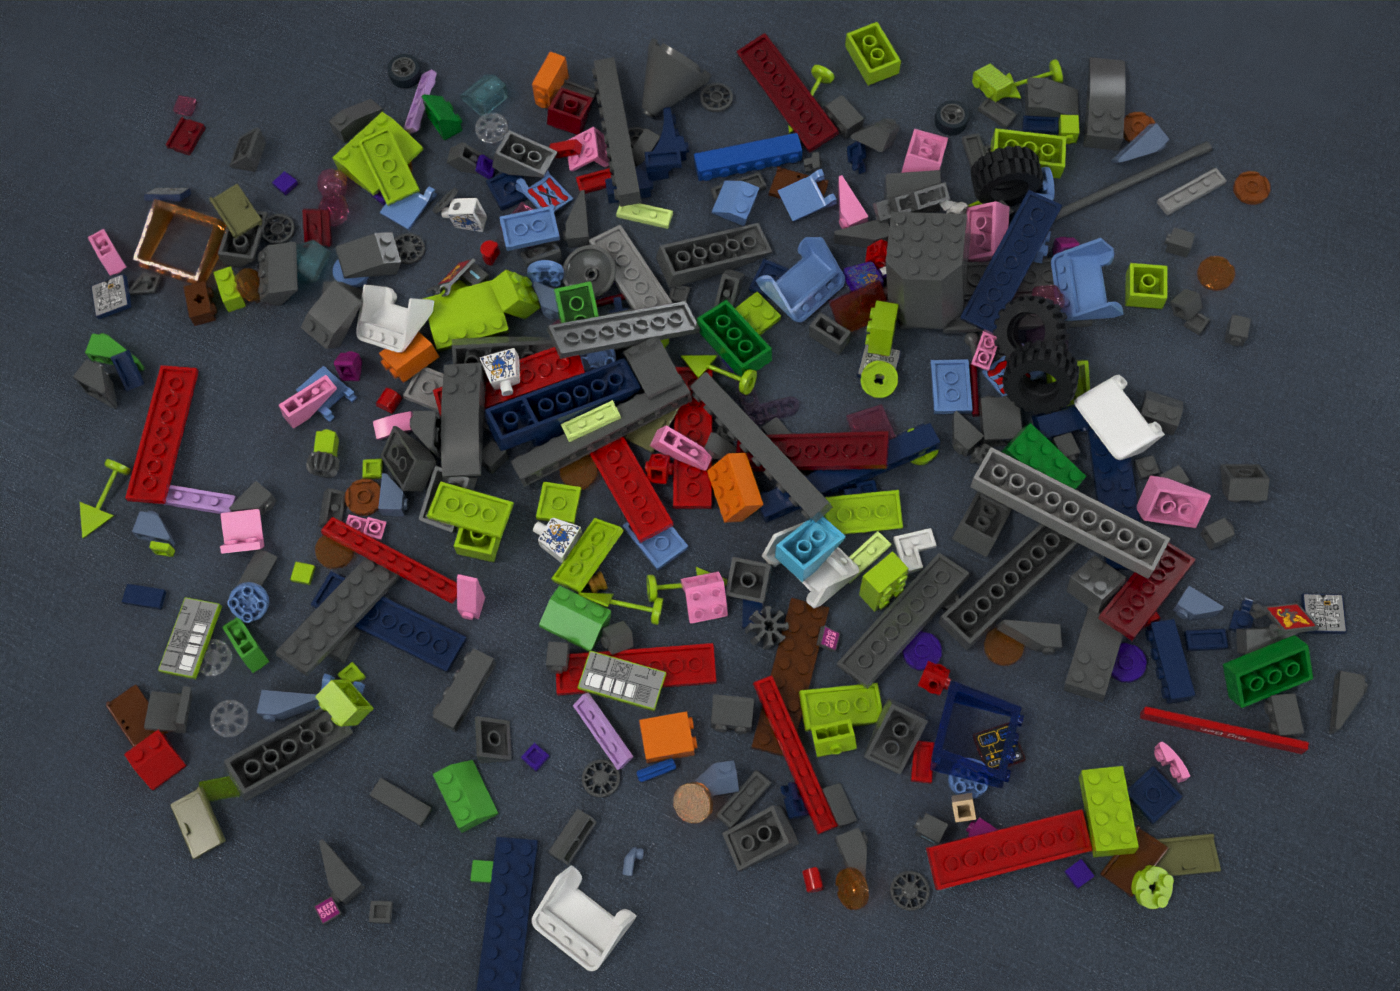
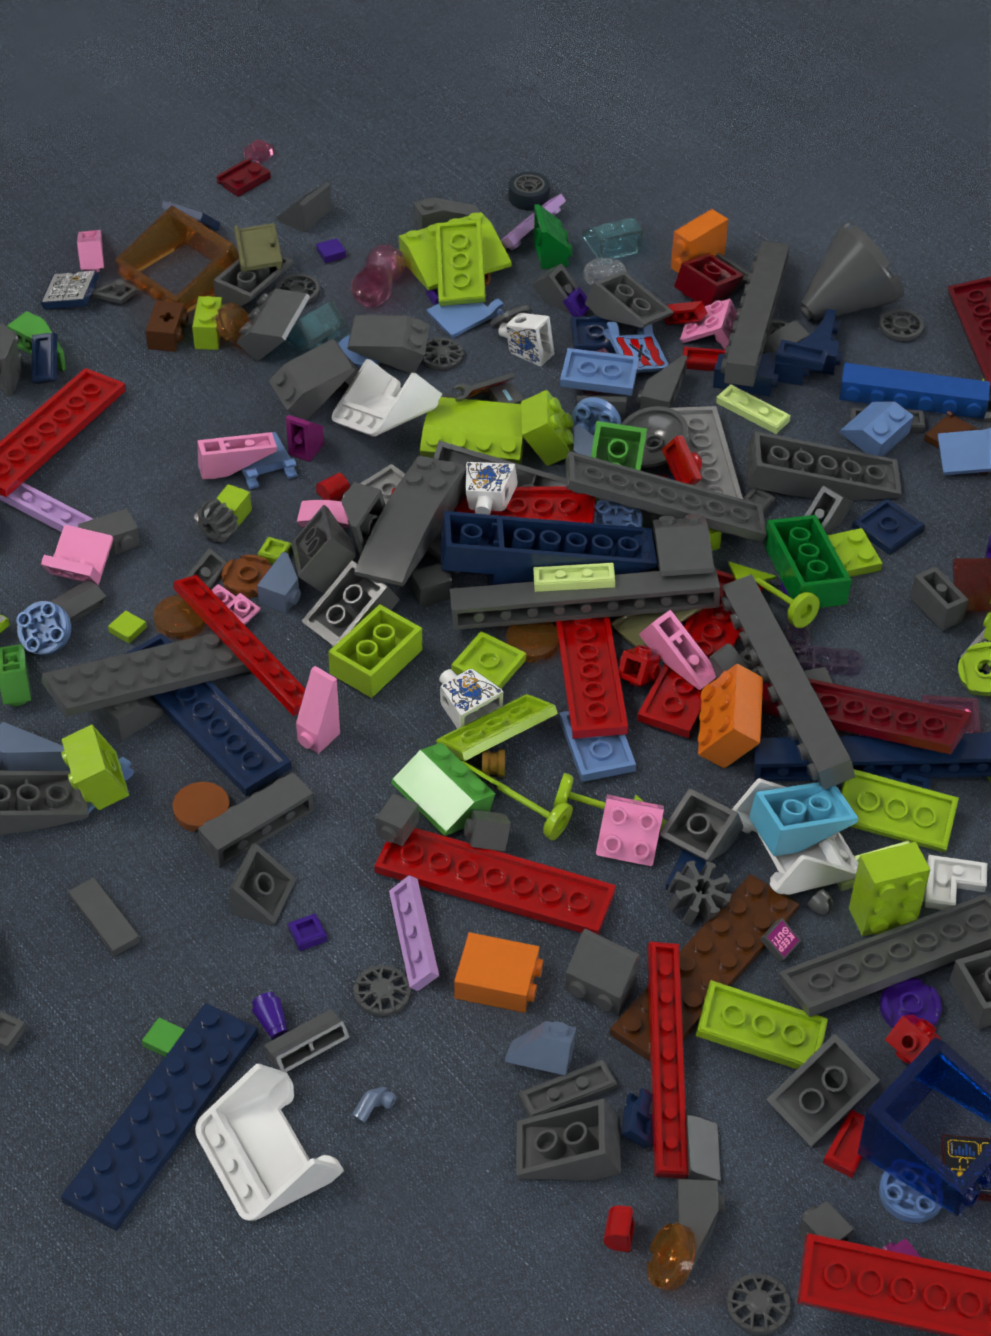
camera: 20 degrees right, 20 degrees down
dark red plate [302,208,332,247] -> none
lime tile [337,662,366,683] -> none
orange brick [379,332,439,383] -> none
lime tile [427,481,514,539] -> none
bright green slope [433,760,499,833] -> none
red brick [480,240,500,266] -> none
tile [578,651,666,711] -> none
blue axle [636,758,676,782] -> none
clear orange tile [673,782,713,823] -> none
medium blue windscreen [756,237,845,323] -> none
lime brick [811,719,857,757] -> none
tan brick [952,793,976,822] -> none
none -> dark orange tile [172,782,230,832]
none -> dark purple cone [252,992,288,1040]
none -> red tile [661,436,703,486]
none -> dark grey hinge [807,889,833,915]

